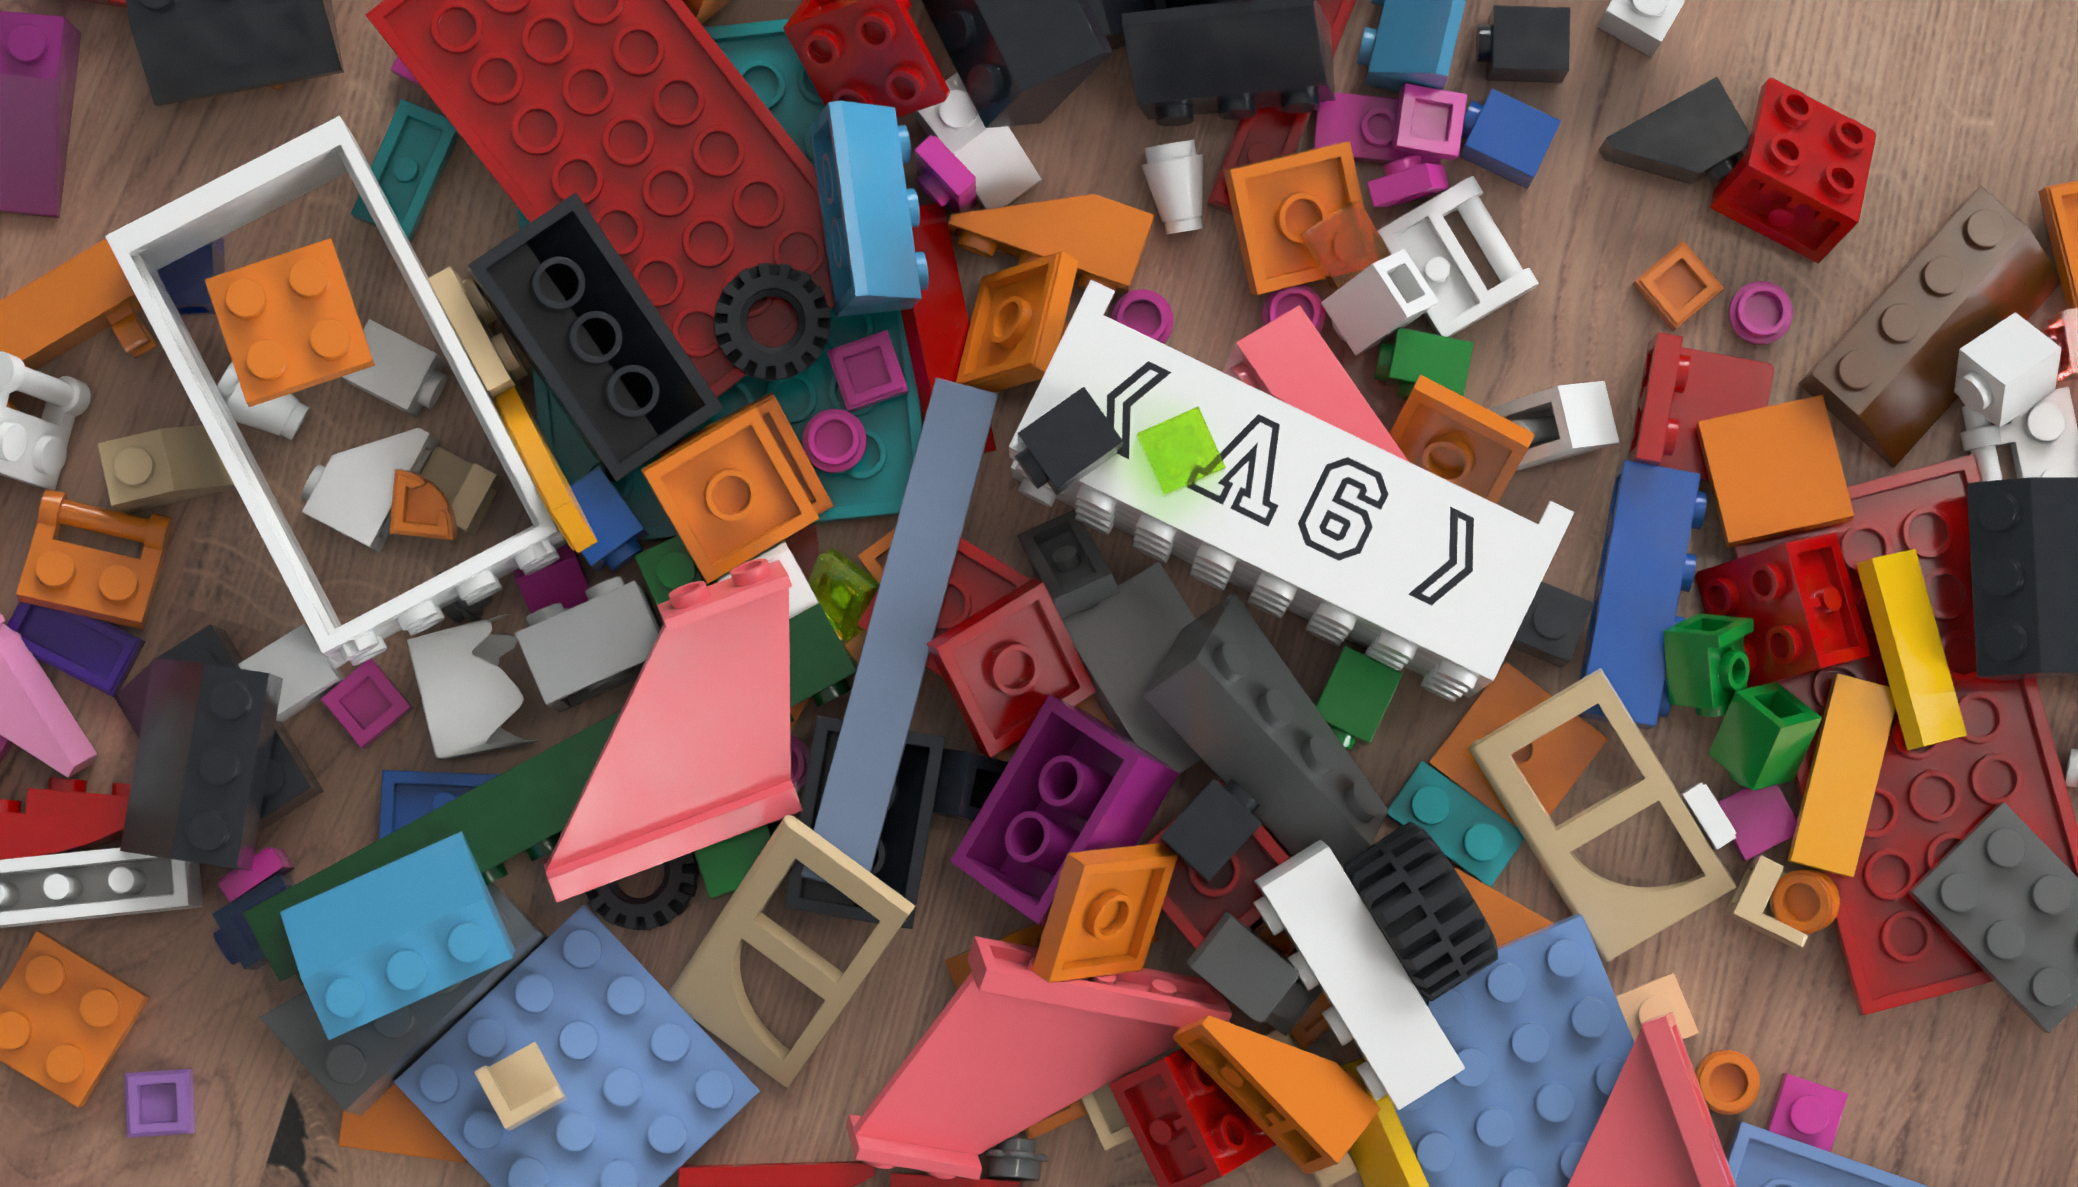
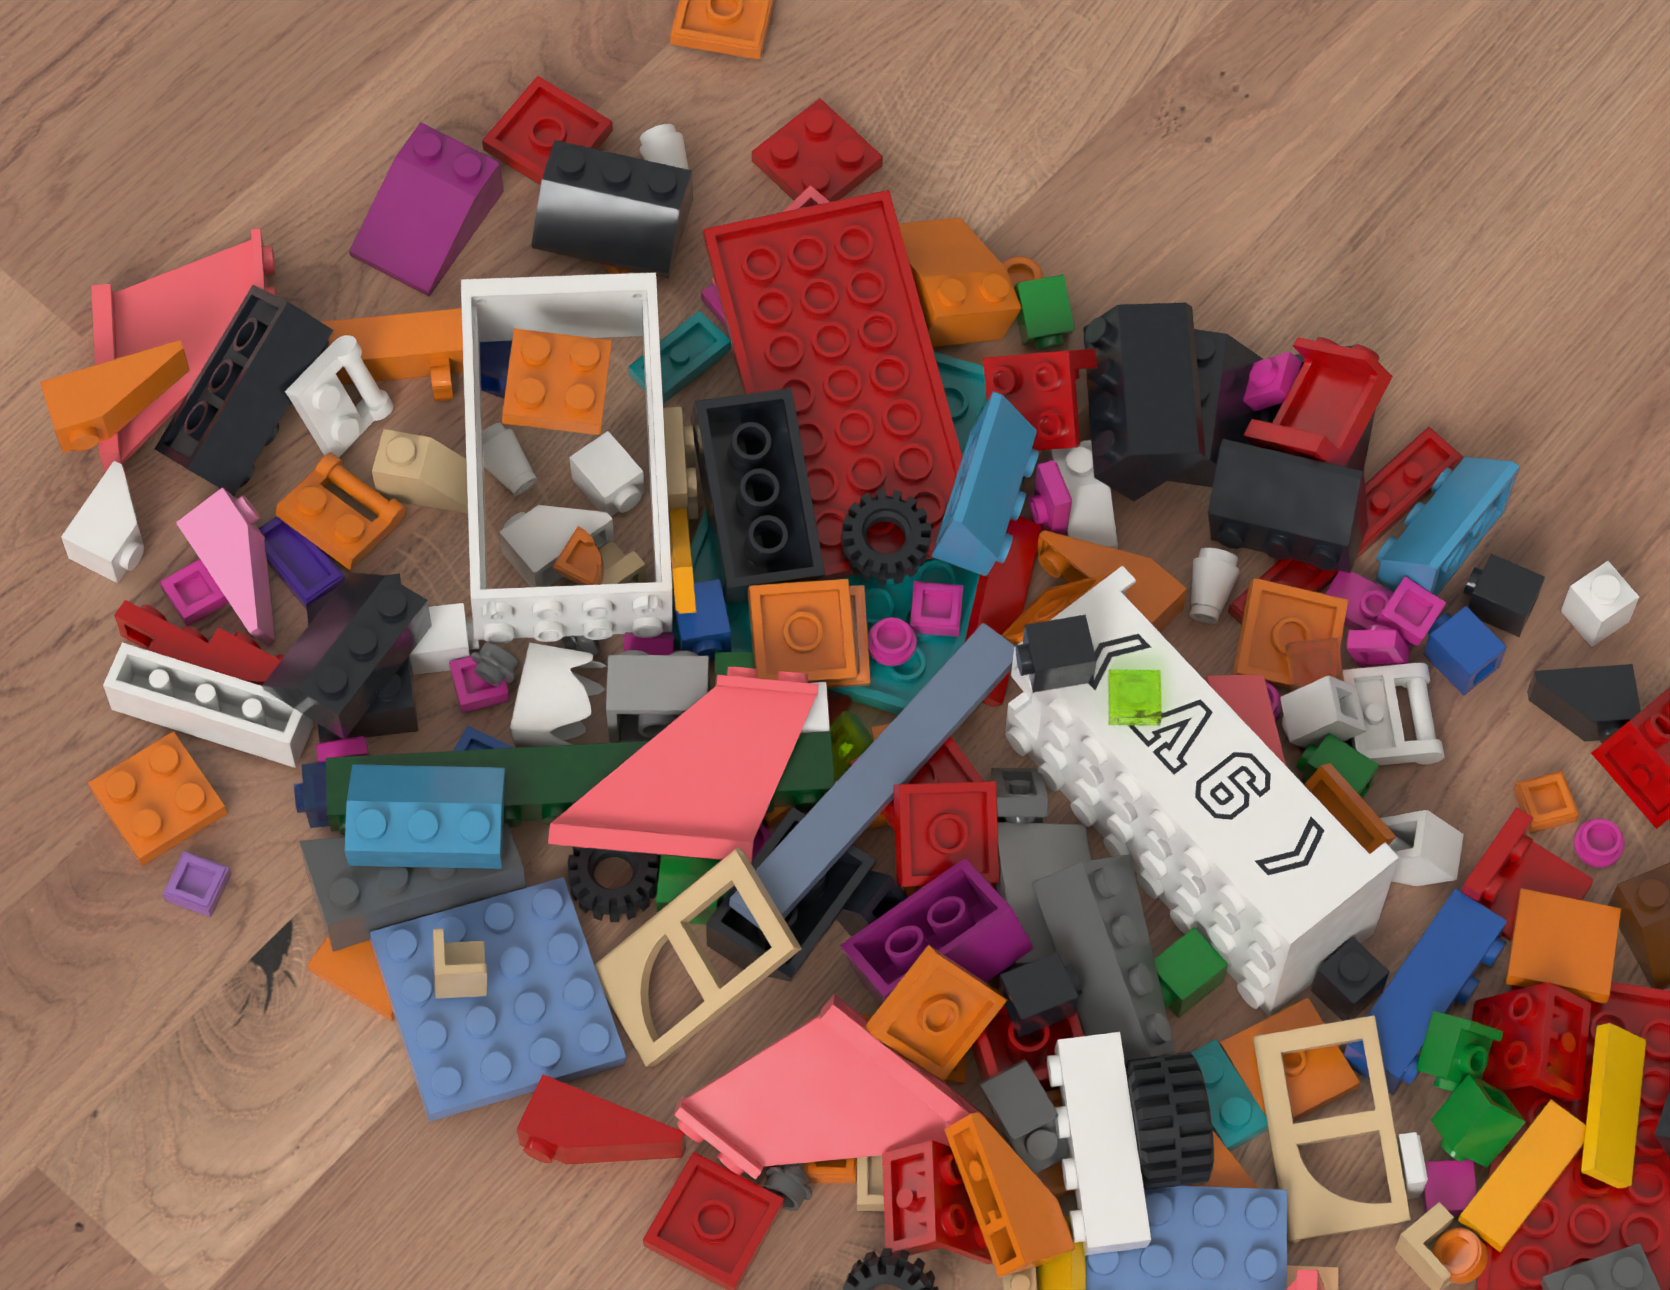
camera: 20 degrees right, 20 degrees down
none -> dark grey plate [471,643,519,687]

